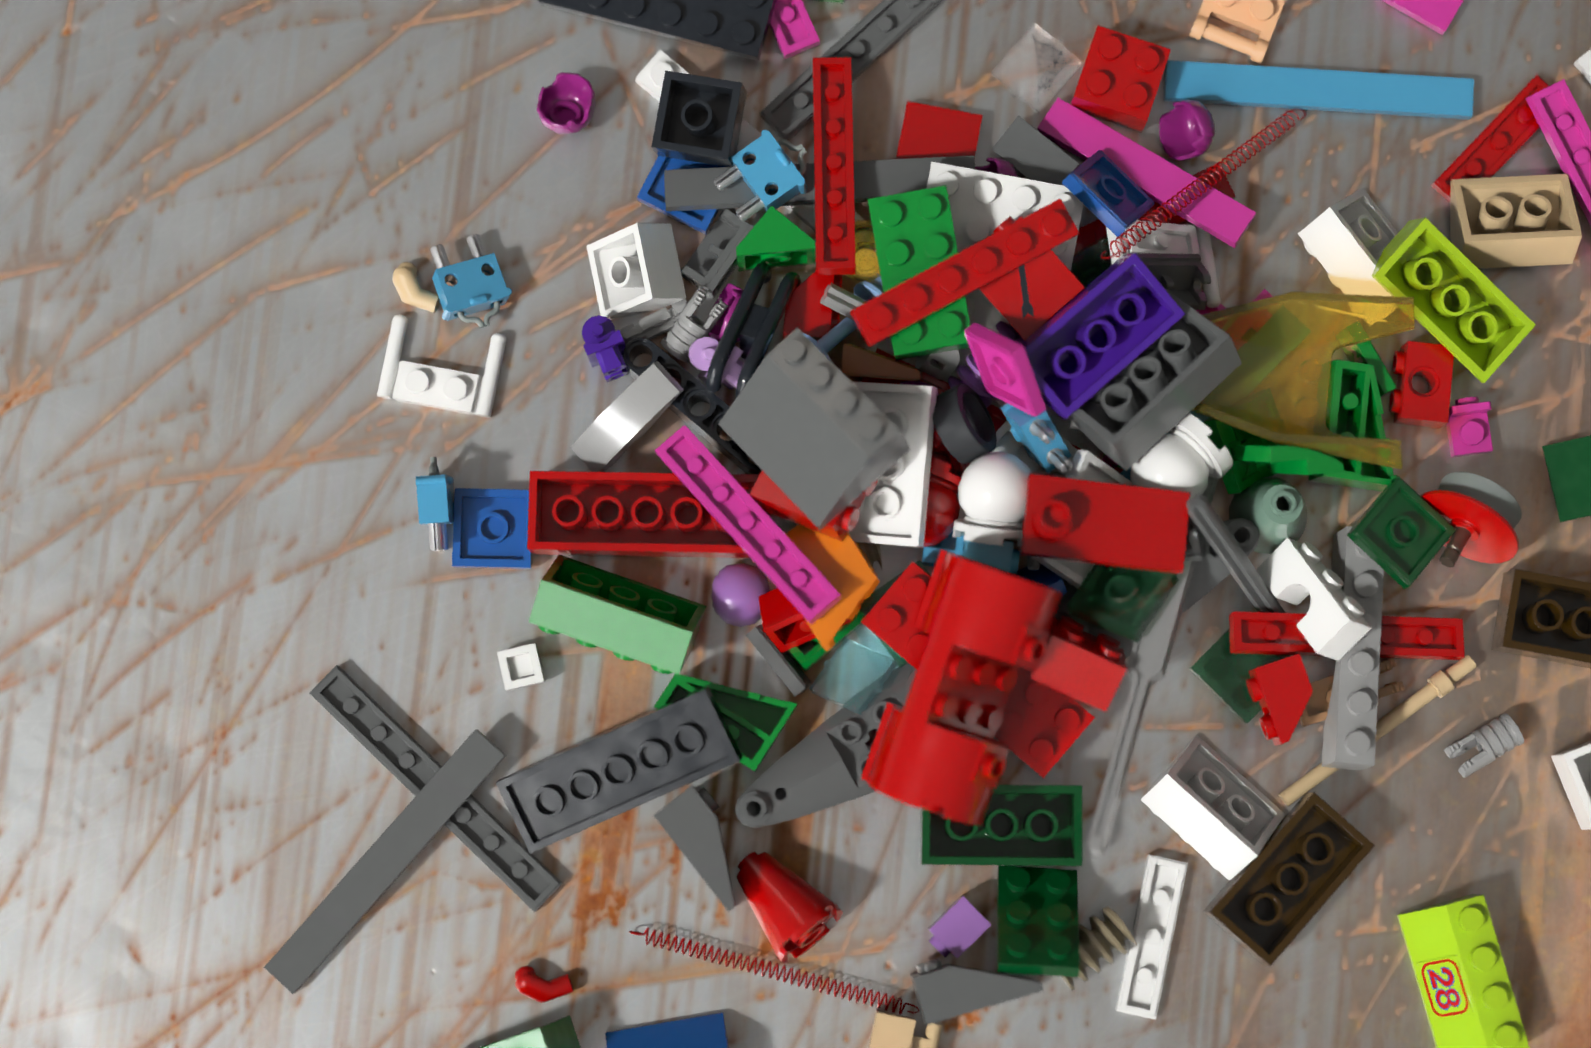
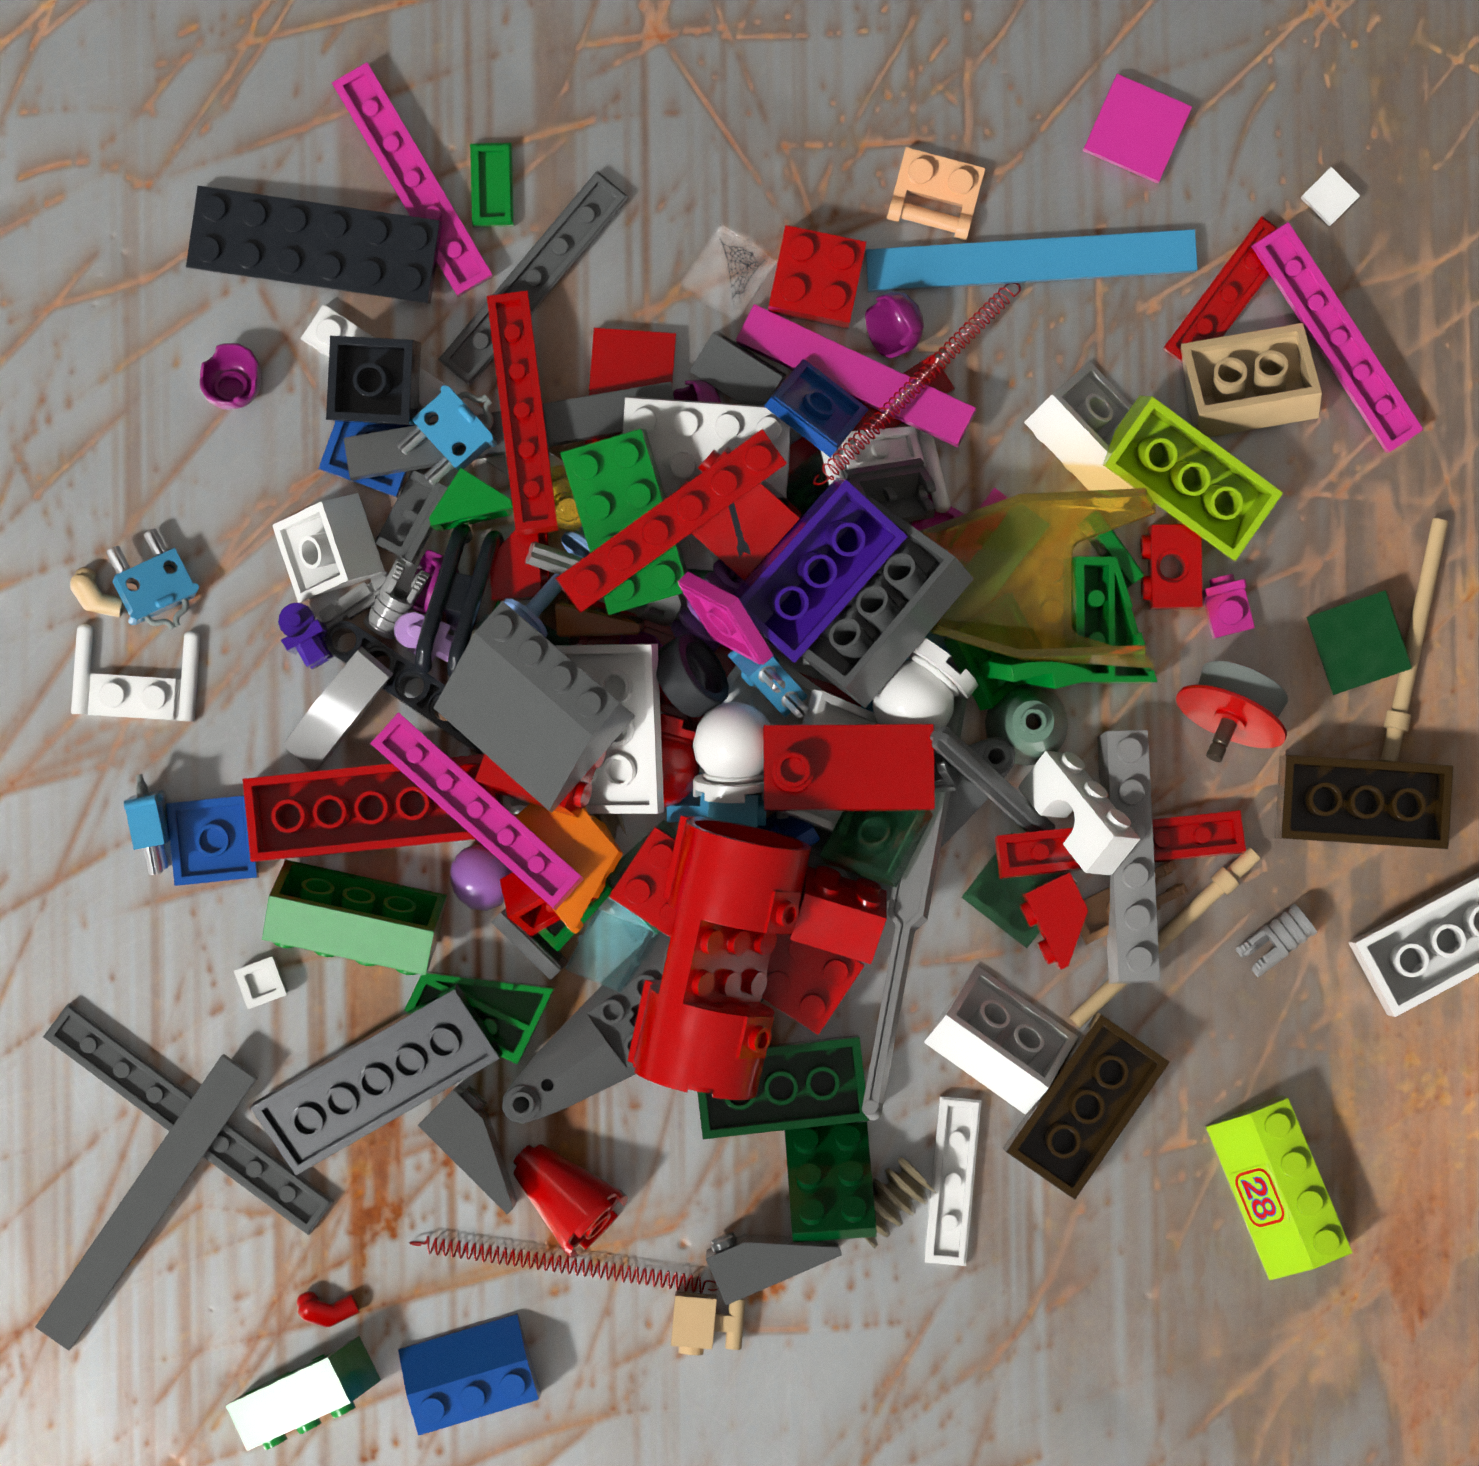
camera: 10 degrees left, 5 degrees up
medium lavender brick [928,896,991,959] -> none
dark green plate [1347,476,1456,589] -> none

